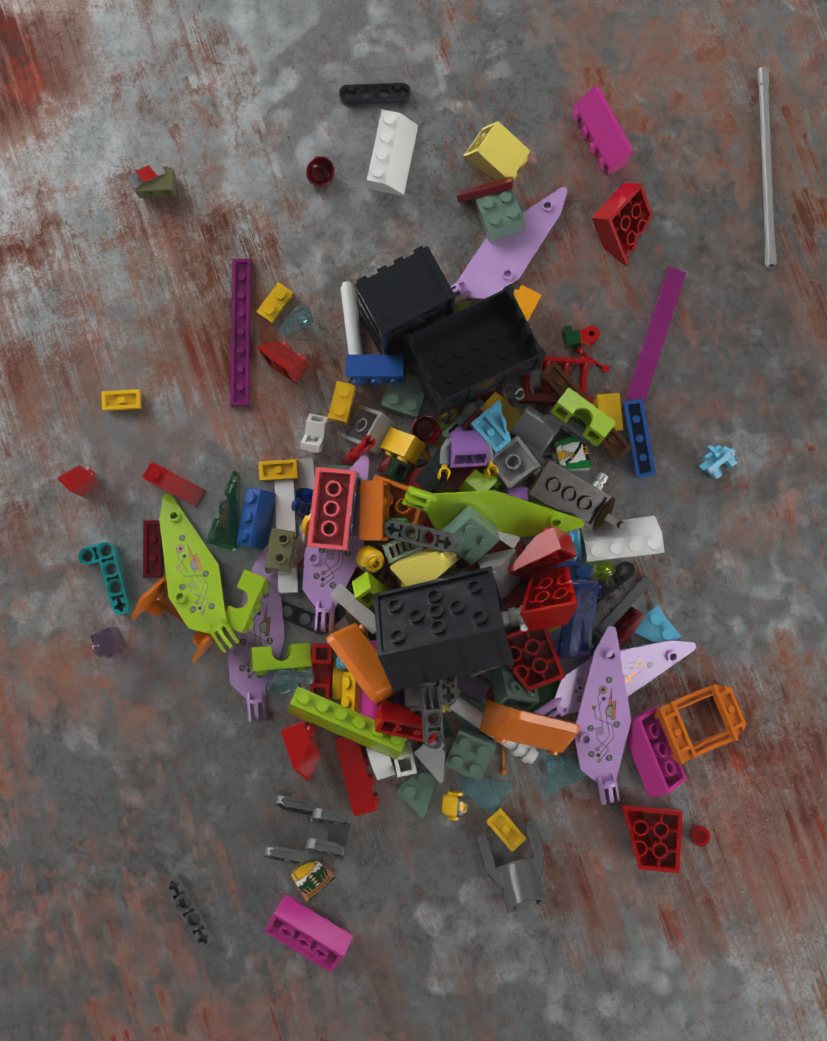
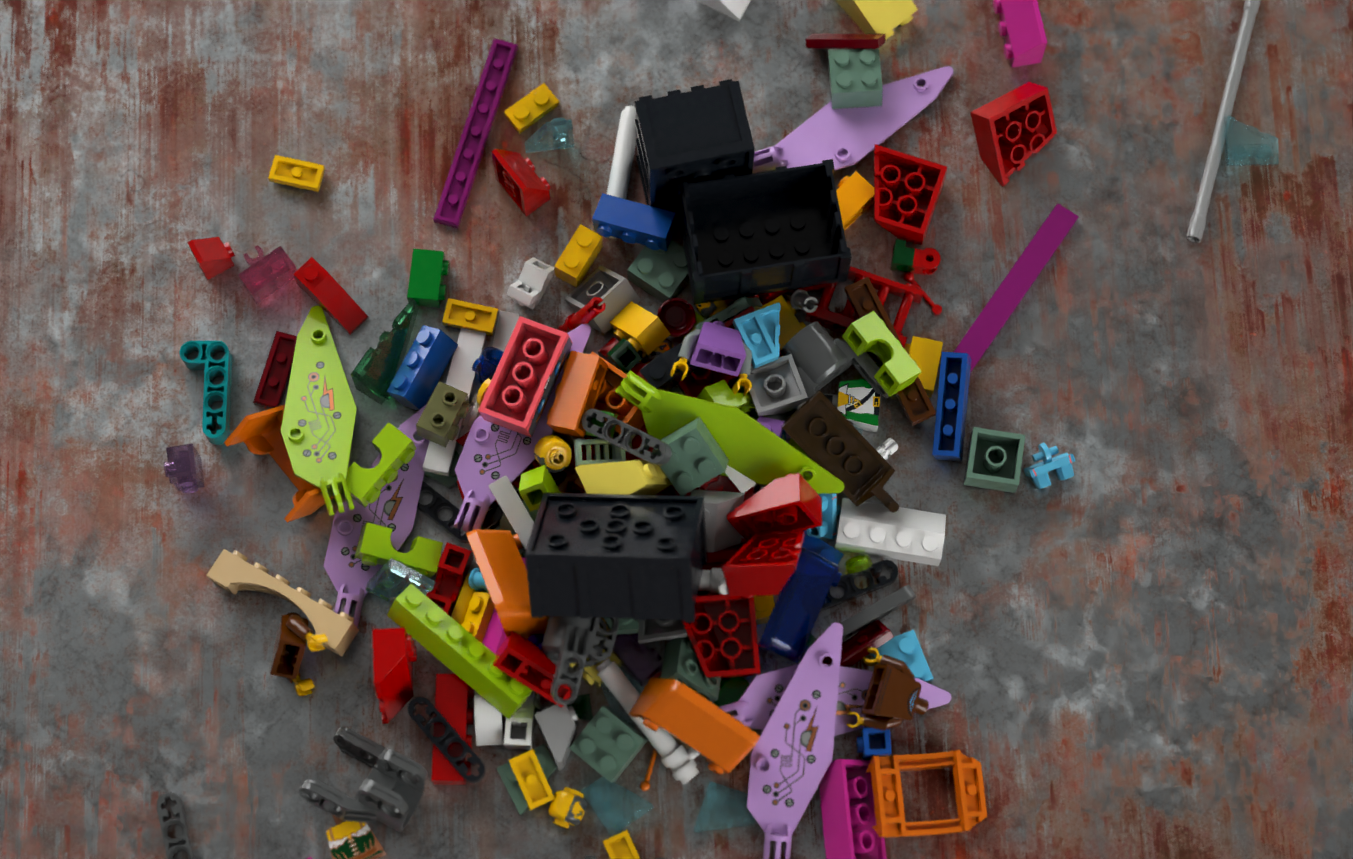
camera: 15 degrees right, 10 degrees down
none -> tan arch [206,549,359,657]
none -> clear pink brick [238,245,297,304]
none -> reddish brown torso [270,612,328,696]
none -> green brick [407,249,450,308]
none -> black beam [408,697,486,783]
none -> yellow plate [508,749,555,810]
none -> reddish brown torso [846,647,929,730]
none -> blue brick [856,728,892,760]
none -> red wedge [874,144,947,245]
none -> sand green brick [963,427,1026,493]
none -> clear light blue wing [1225,116,1279,166]

